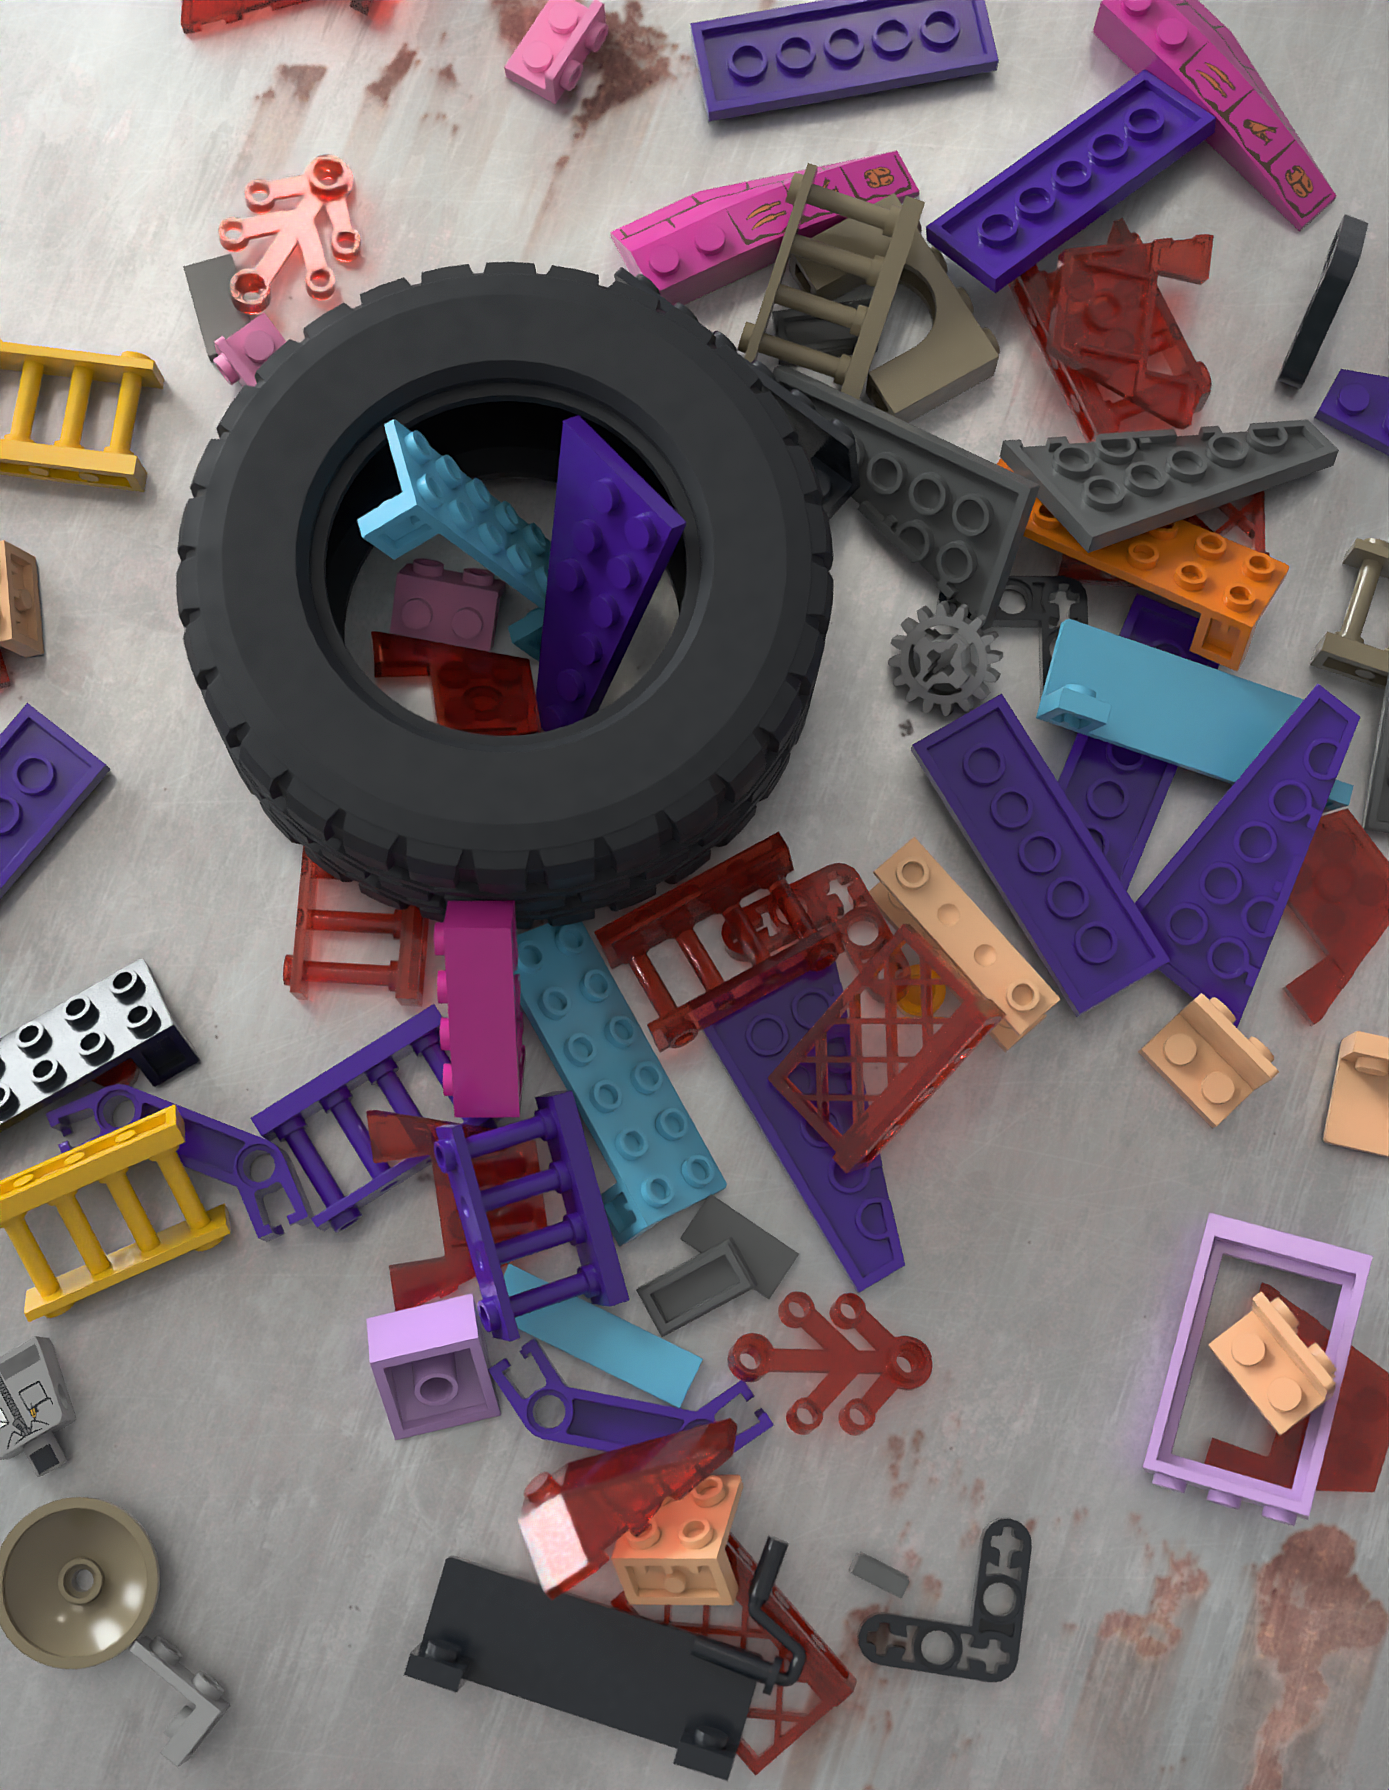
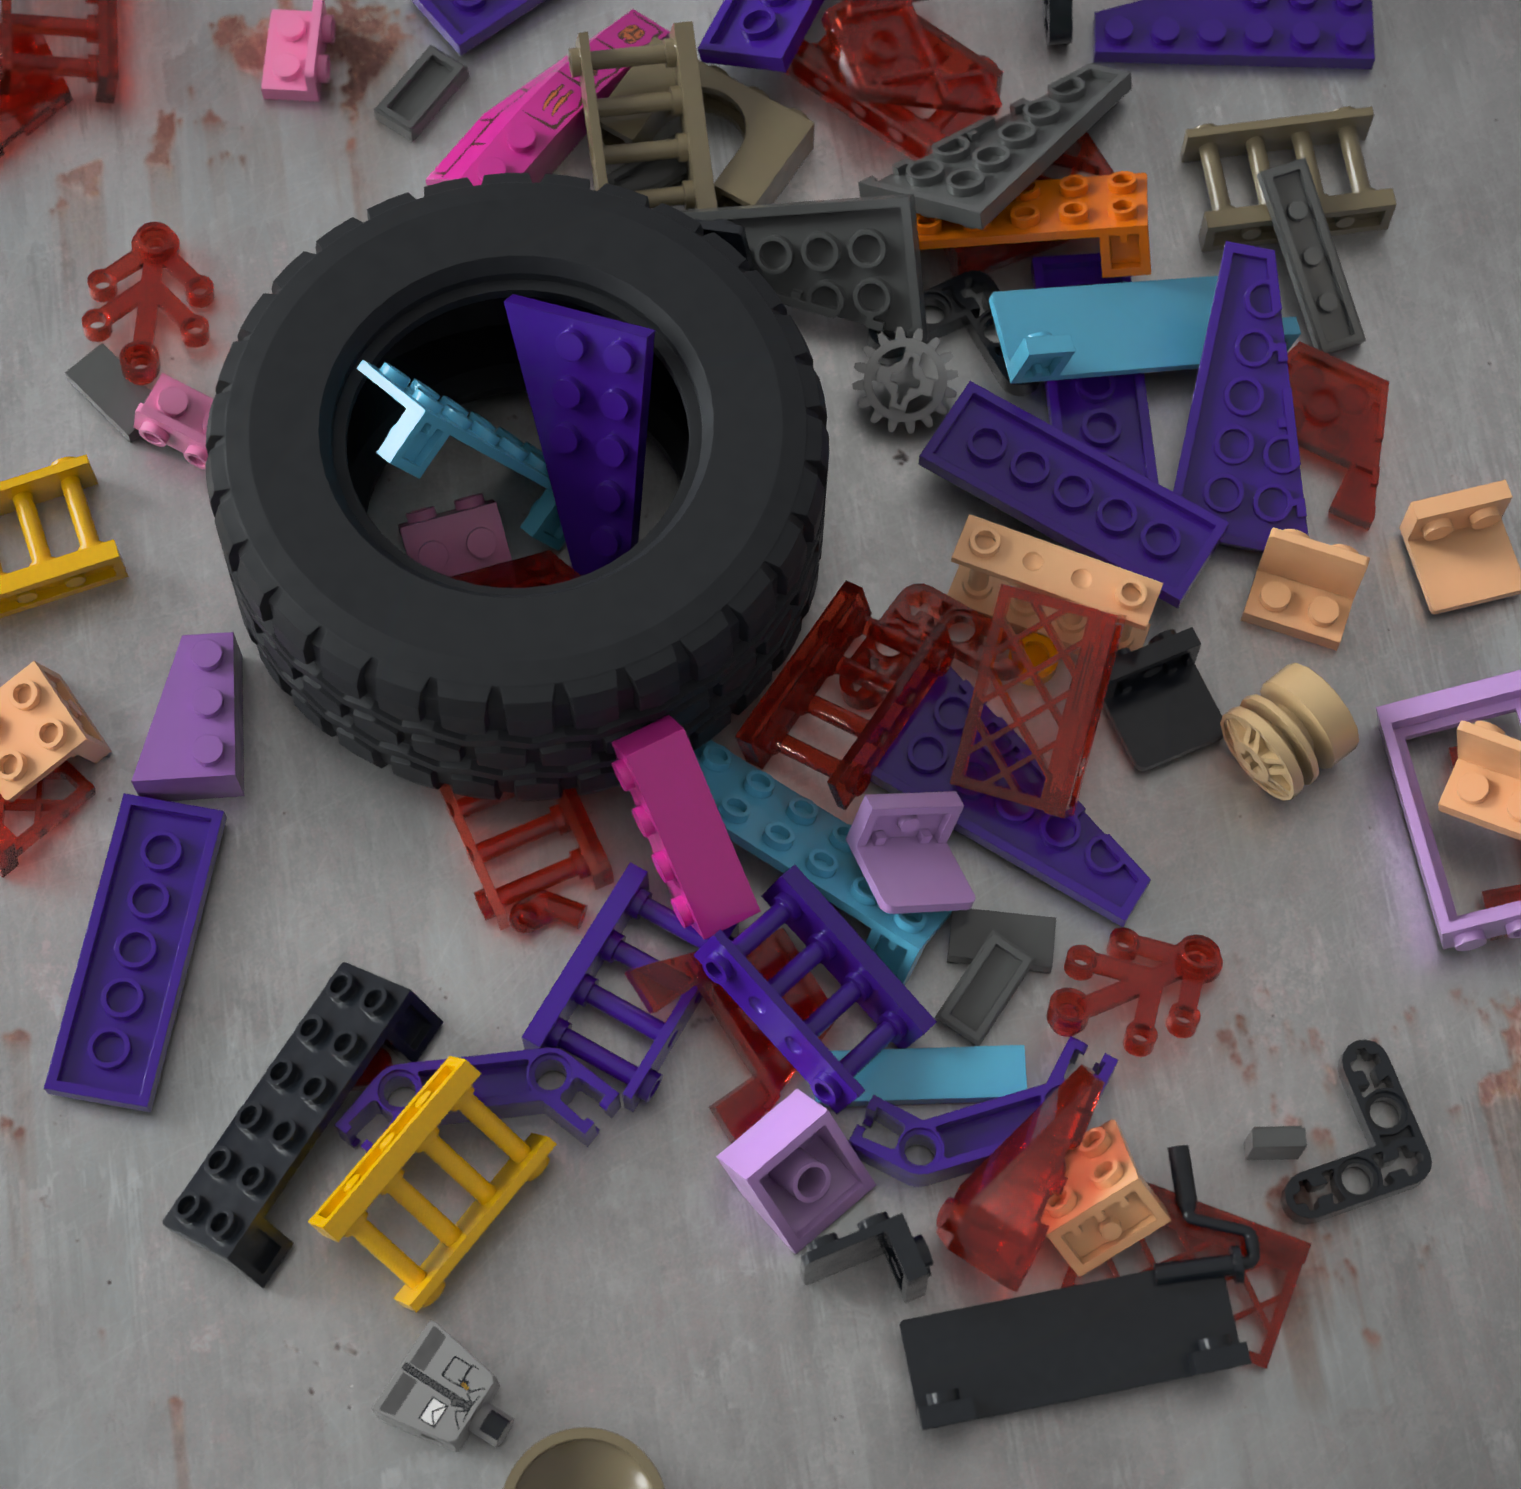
camera: 30 degrees left, 10 degrees down
none -> medium lavender wedge [131,632,244,801]
none -> dark grey tile [374,45,469,142]
none -> clear red arm [509,890,588,934]
none -> black bracket [800,1212,934,1303]
none -> lavender bracket [846,791,975,914]
none -> black bracket [1094,627,1224,771]
none -> tan wheel [1220,663,1359,801]

